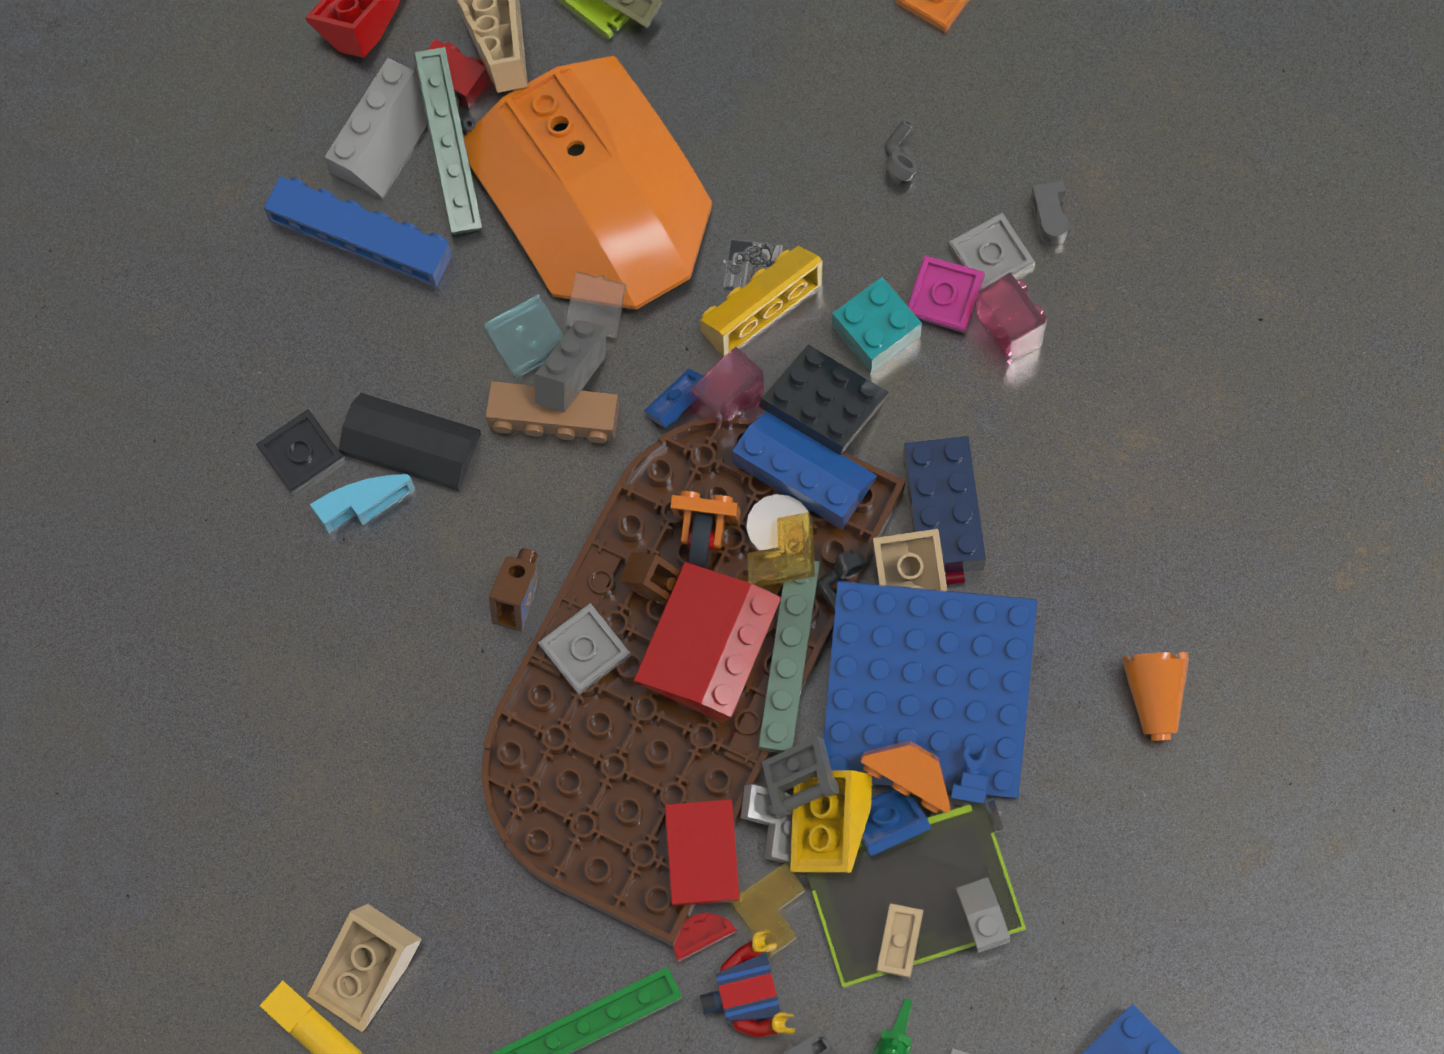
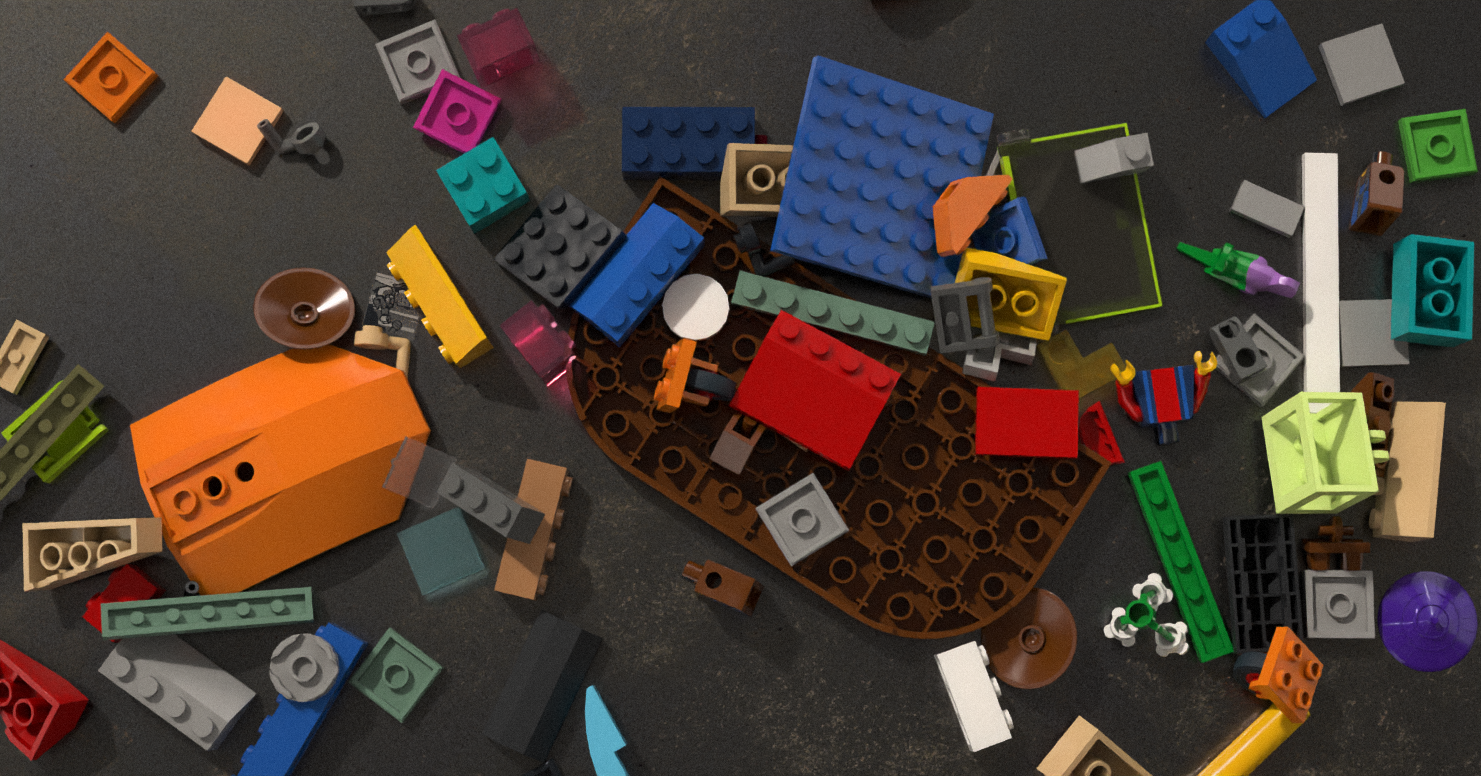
camera: 90 degrees left, 10 degrees up
blue plate [644,368,711,428] -> none
clear yellow plate [747,512,815,587] -> none
tan plate [877,903,924,978] -> none
blue piece [951,745,988,804] -> none
none -> light nougat tile [191,77,284,166]
none -> reddish brown hat [253,267,355,349]
none -> light grey tile [269,633,339,702]
none -> sand green tile [348,627,444,723]
none -> tan plate [354,325,411,378]
none -> white brick [934,641,1014,752]
none -> reddish brown hat [981,587,1077,689]
none -> white plant [1104,573,1189,657]

